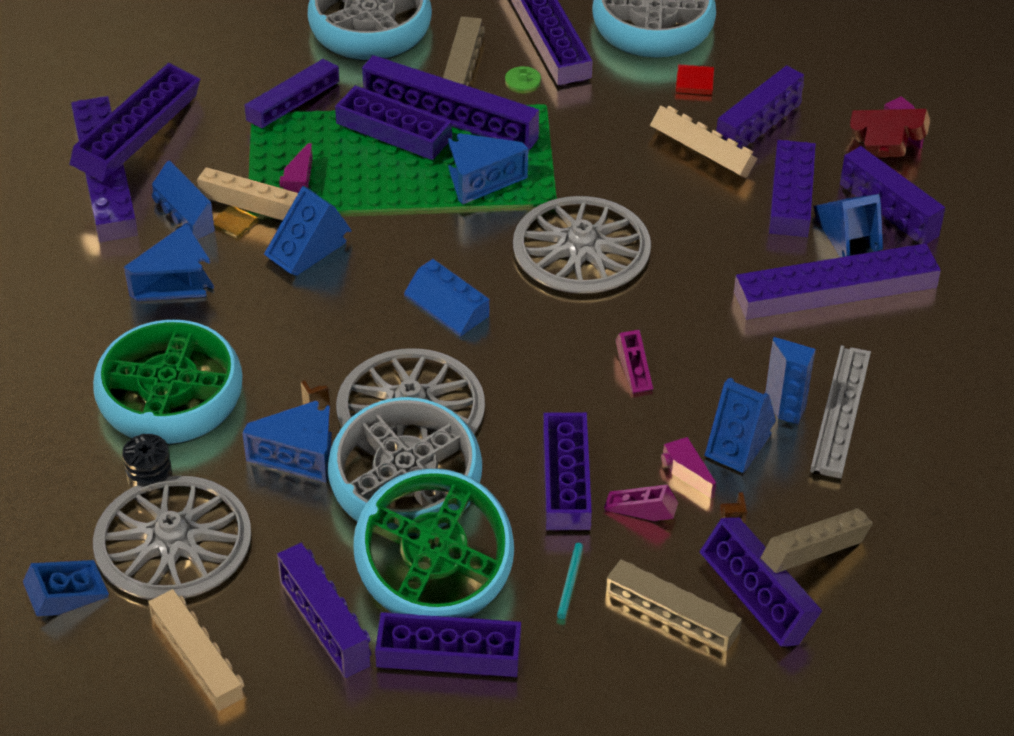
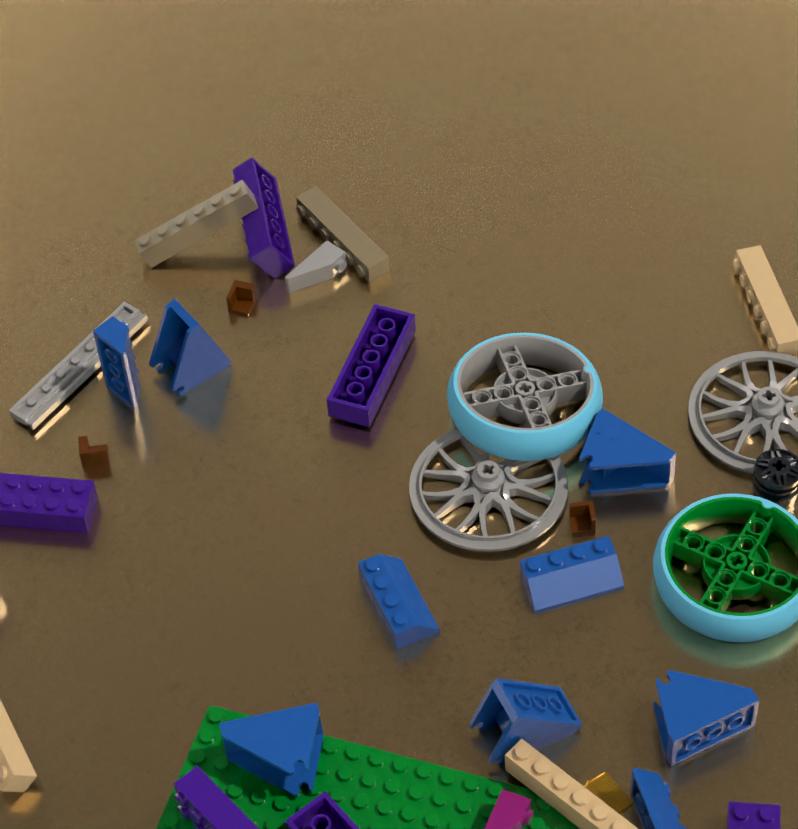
camera: 155 degrees left, 5 degrees up
dark purple brick [277,542,372,679] -> none
green wheel [354,469,514,618] -> none
dark purple brick [375,612,521,677] -> none
light grey wheel [513,196,651,293] -> none
teal bar [557,543,584,619] -> none
magenta slope [604,484,679,521] -> none
magenta slope [615,330,653,394] -> none
magenta slope [661,437,716,498] -> none
none -> reddish brown panel [78,436,109,468]
none -> light grey slope [285,241,347,293]
none -> slope [520,536,624,613]

